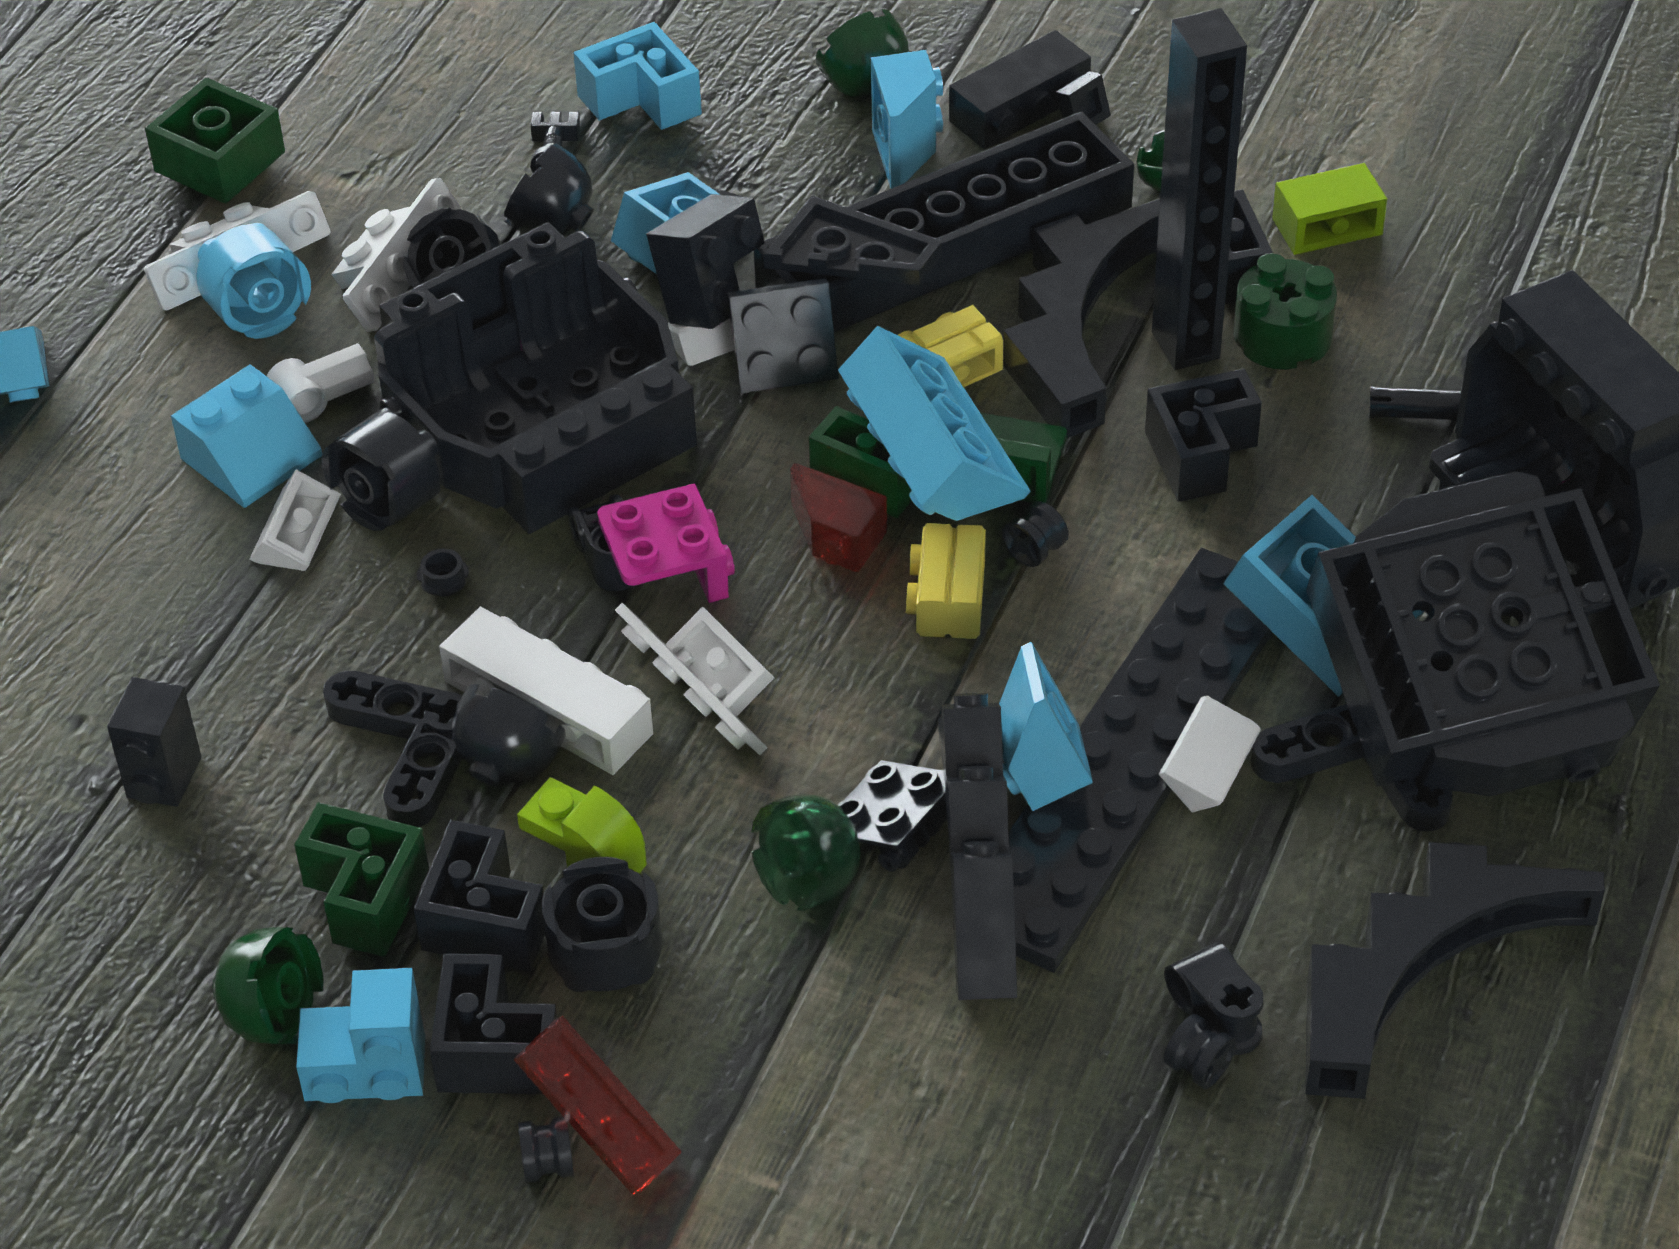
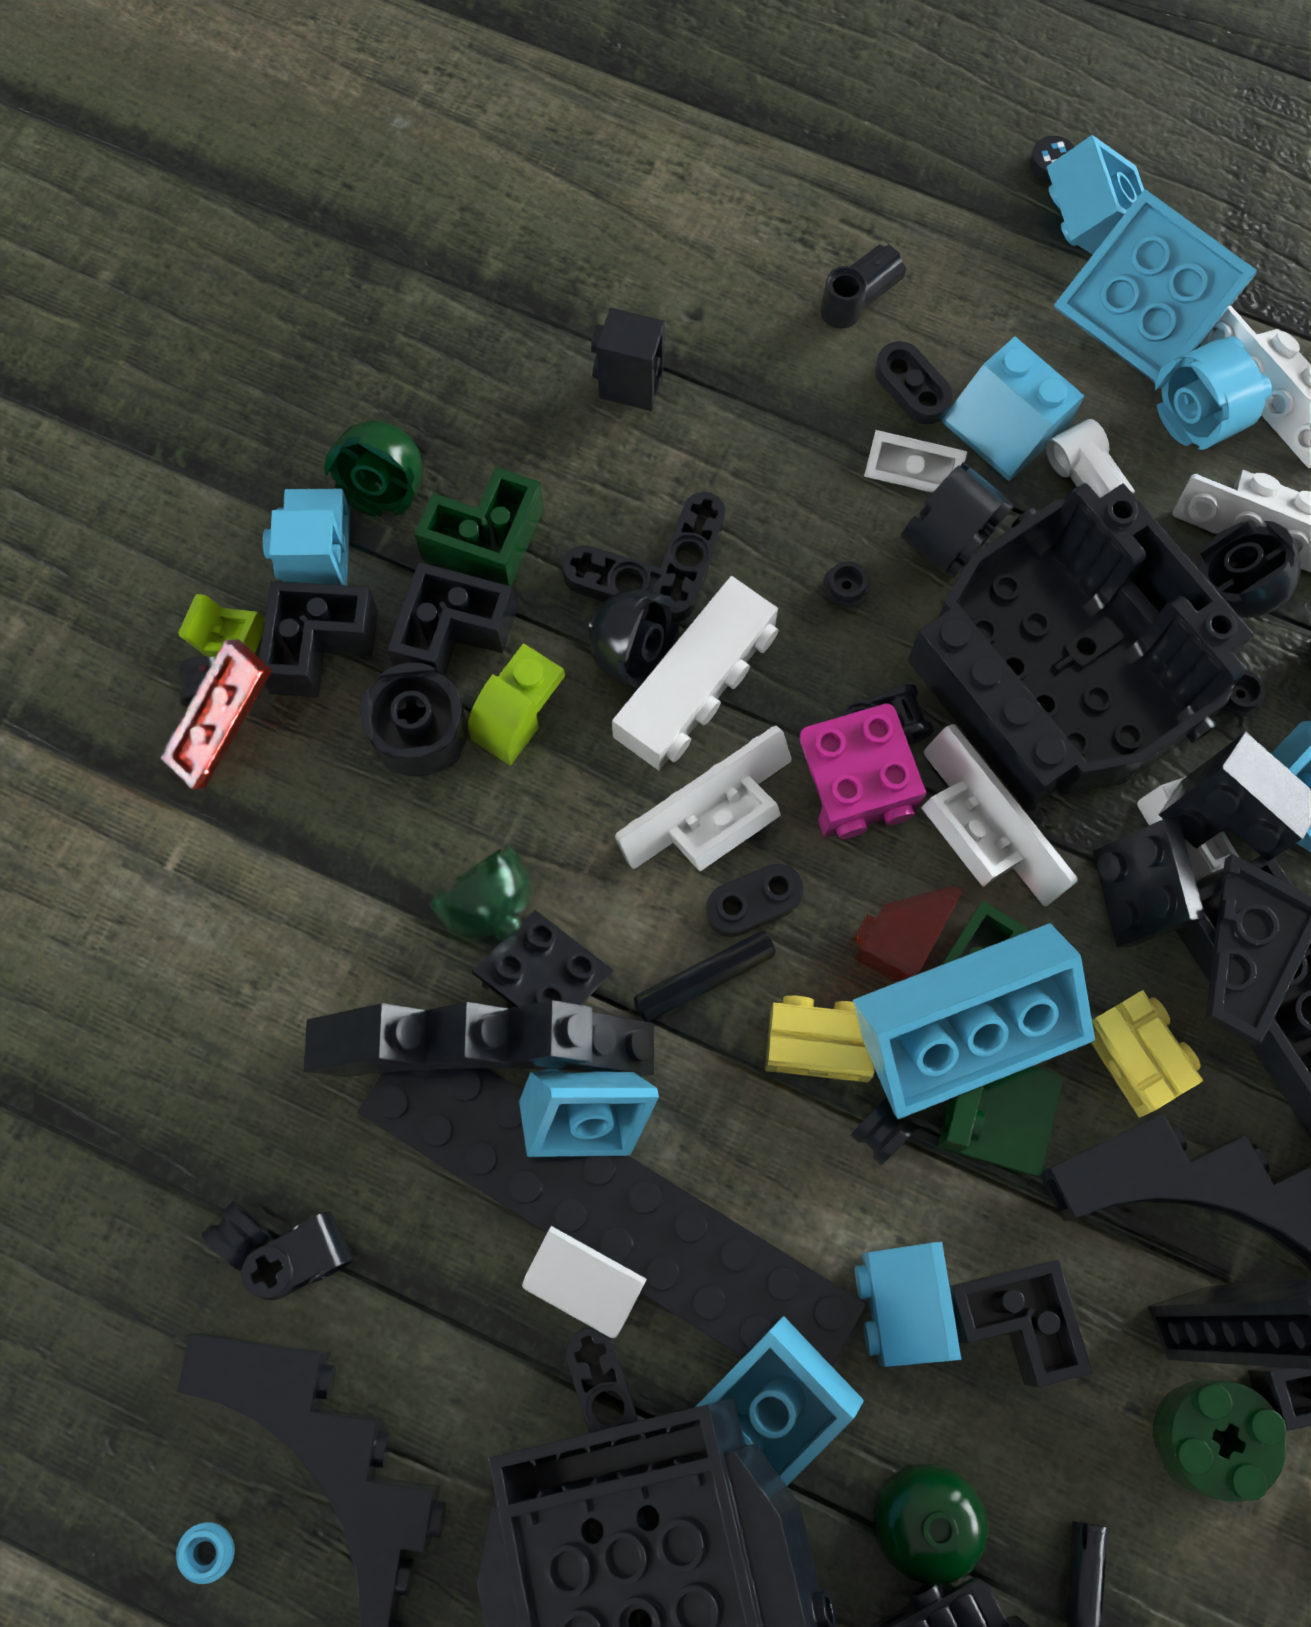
camera: 90 degrees right, 25 degrees up
none -> medium azure plate [176,1522,235,1584]
none -> lime bracket [179,594,265,664]
none -> black axle [634,931,776,1022]
none -> black plate [706,864,803,937]
none -> black piece [820,244,906,329]
none -> medium azure slope [855,1242,961,1367]
none -> dark green cylinder [874,1464,989,1586]
none -> black plate [875,341,952,424]
none -> white bracket [921,724,1078,906]
none -> medium azure plate [1054,189,1257,383]

